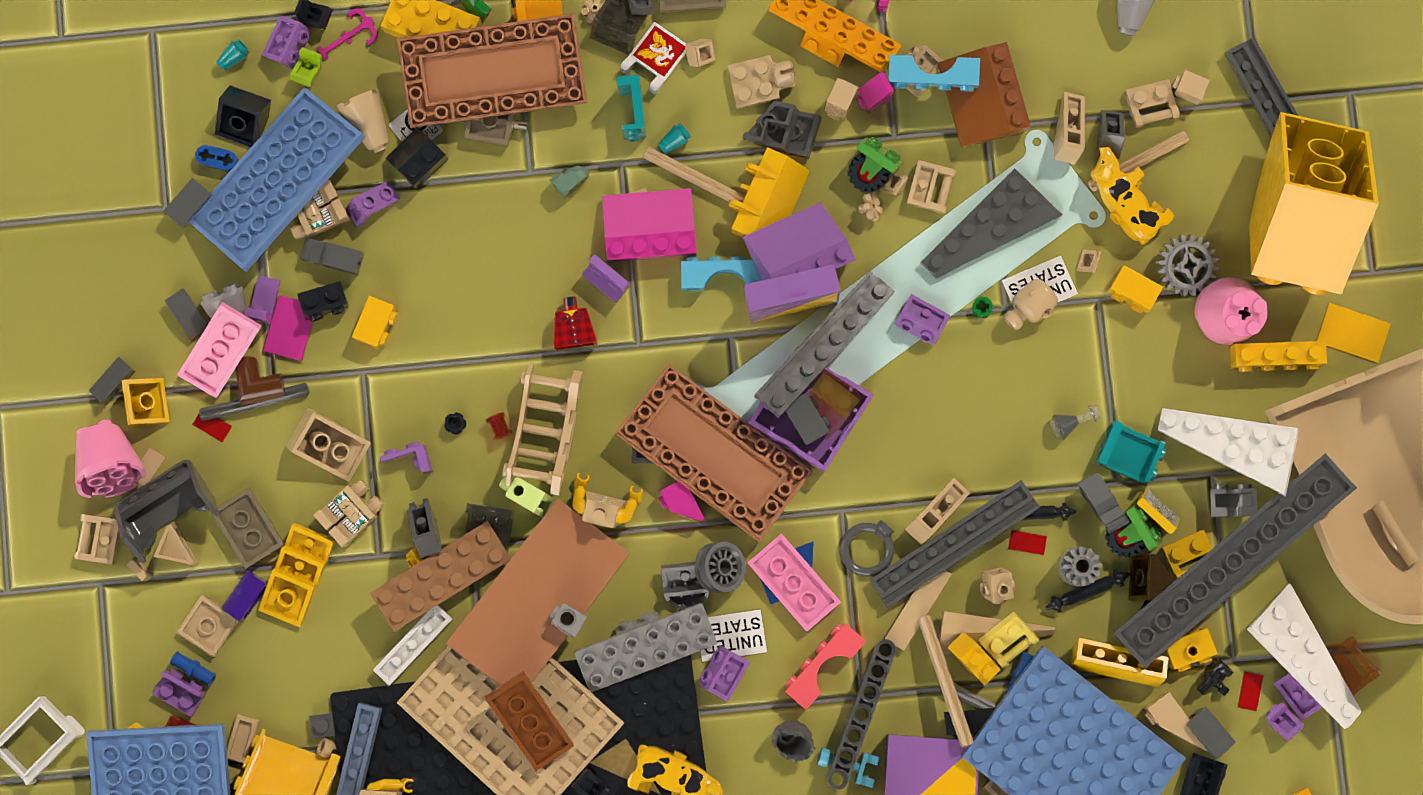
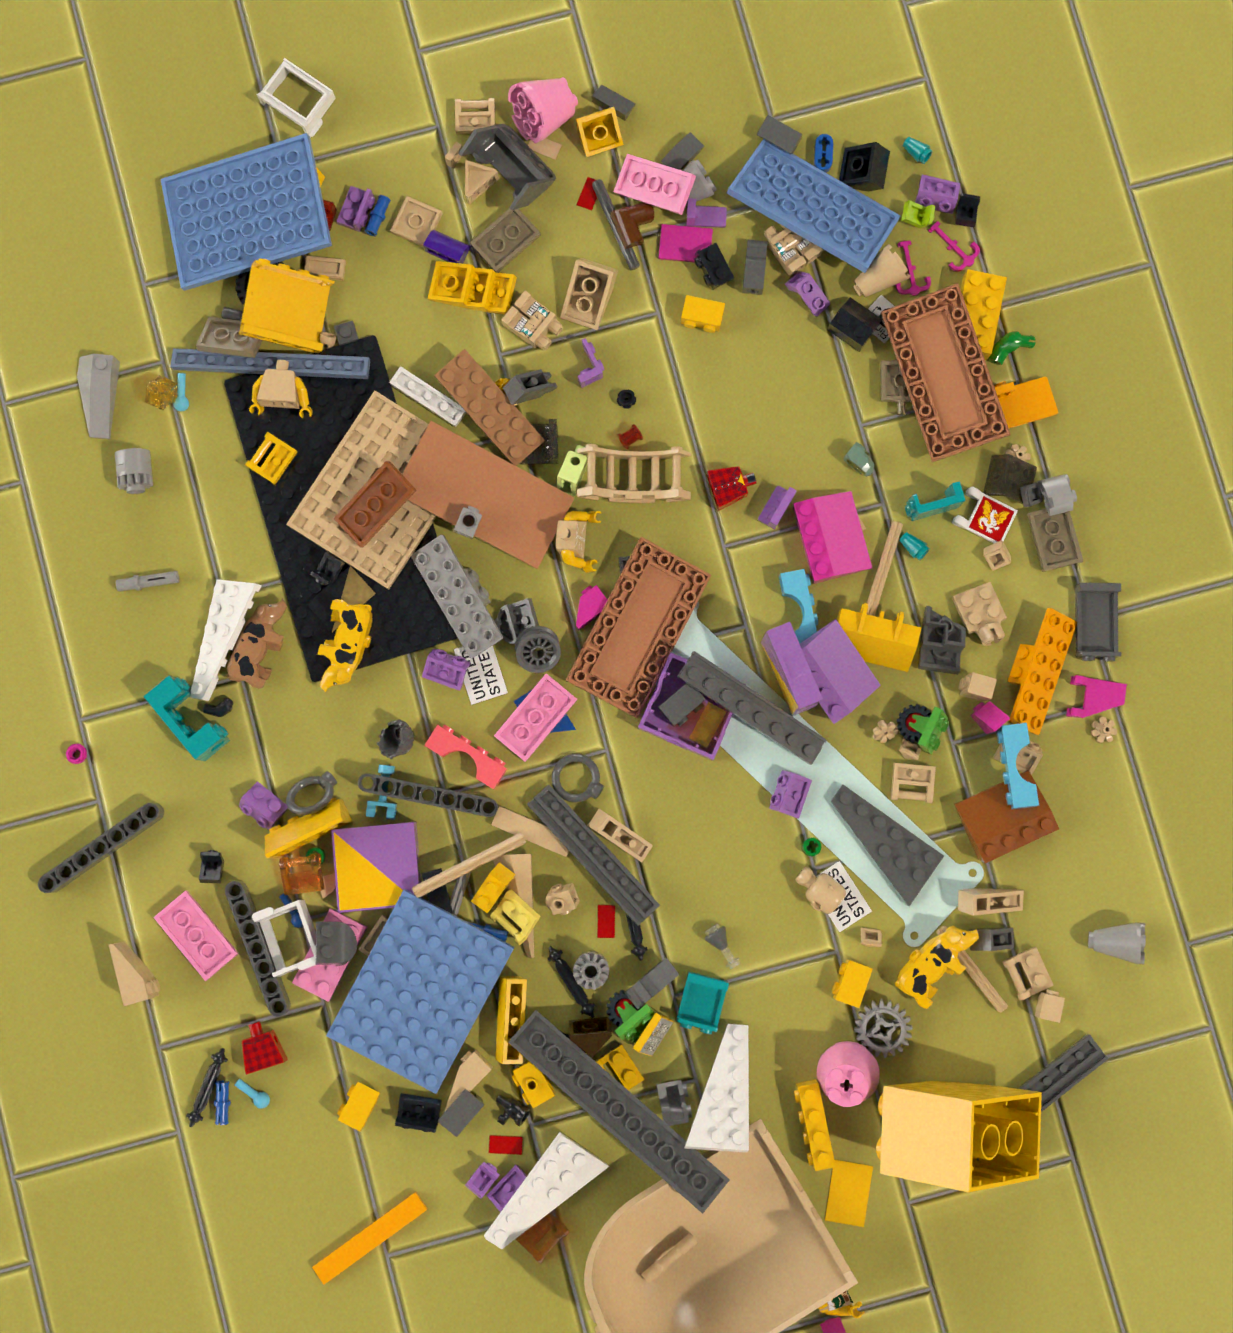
camera: 80 degrees right, 0 degrees up
none -> dark pink piece [895,240,931,296]

